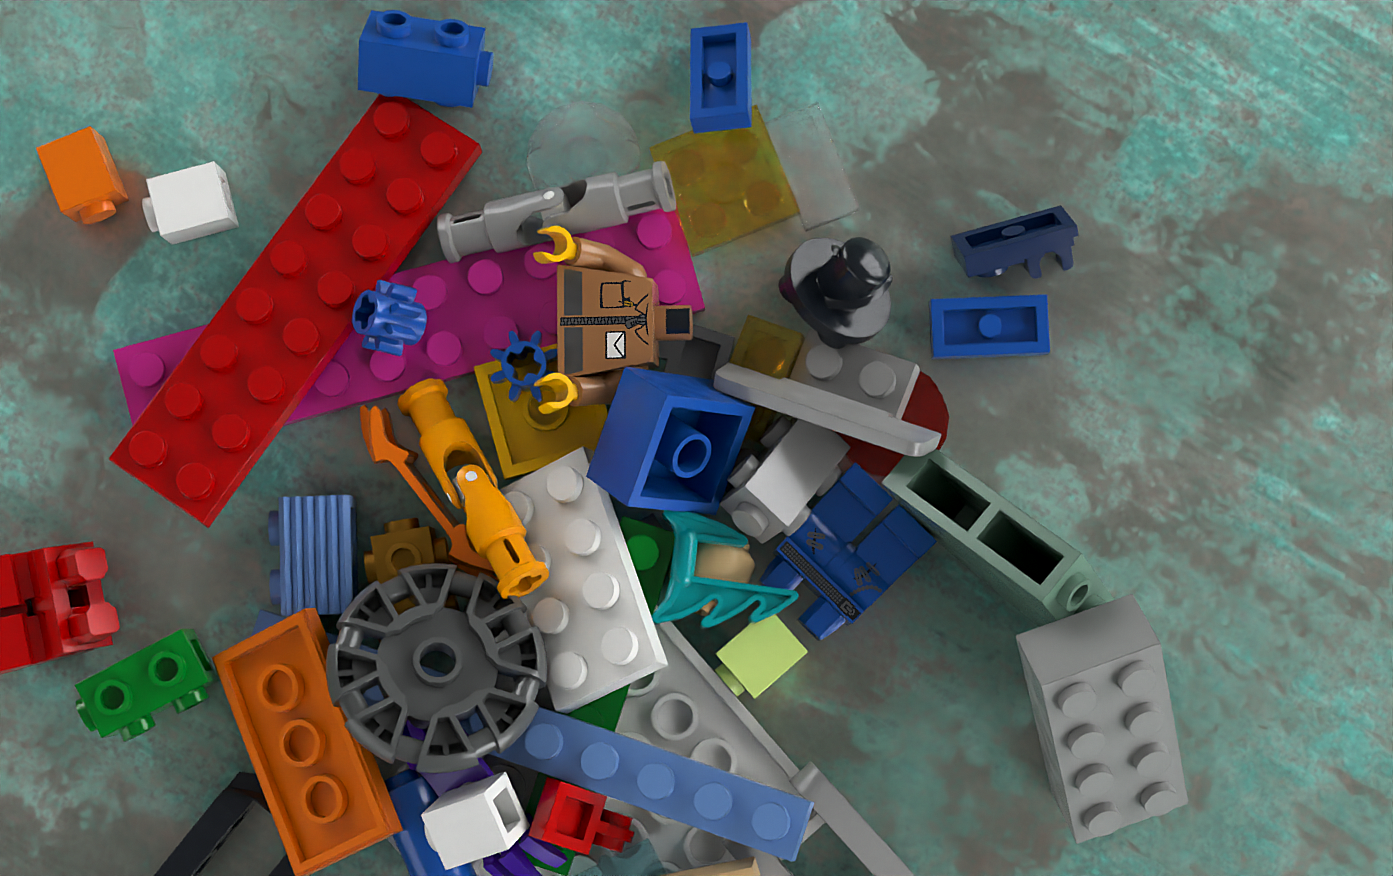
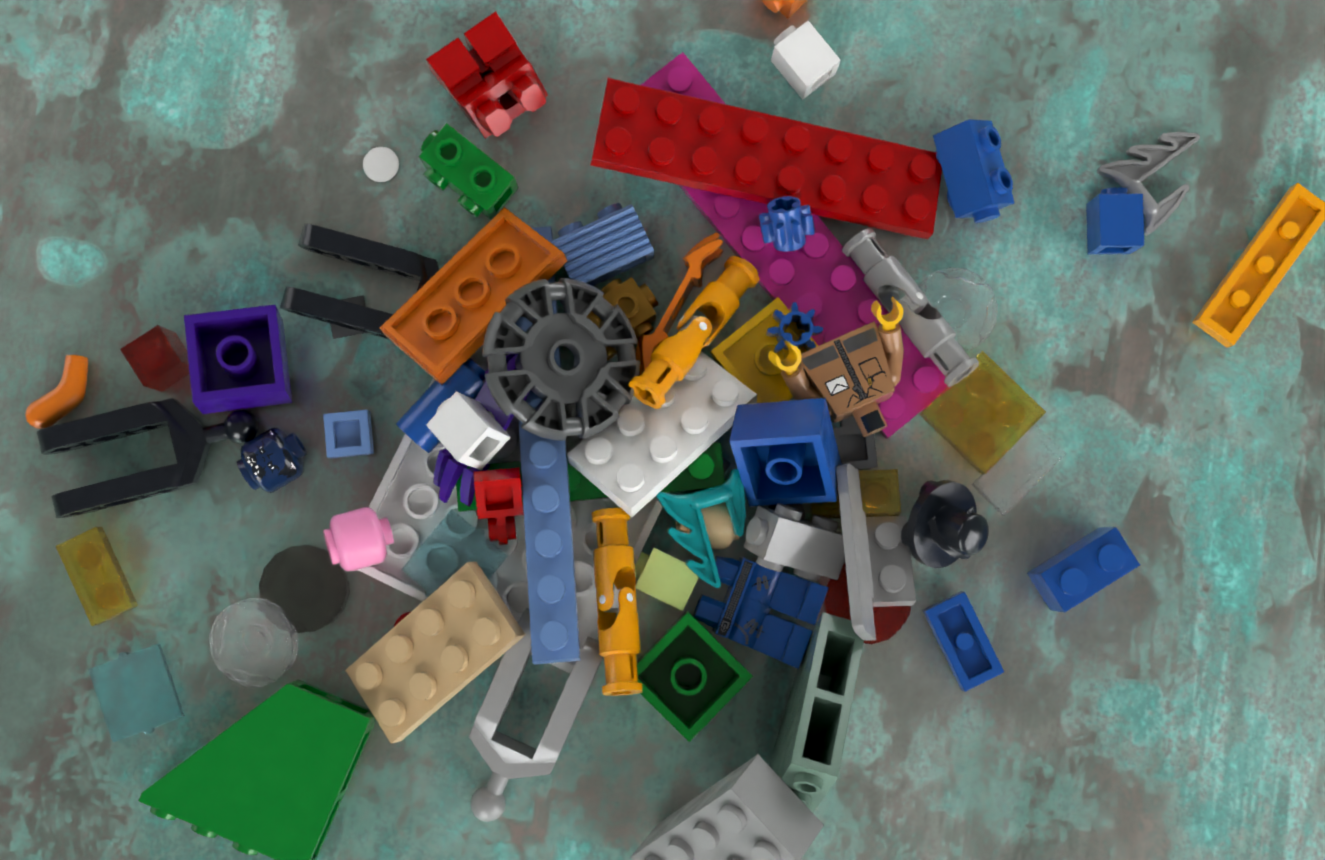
camera: 65 degrees right, 0 degrees up
blue plate [690,22,752,134] -> none
dark blue plate [950,205,1079,279] -> none
none -> white sticker [363,147,399,182]
none -> light orange piece [592,508,642,696]
none -> green brick [637,610,753,742]
none -> blue brick [1027,527,1140,613]

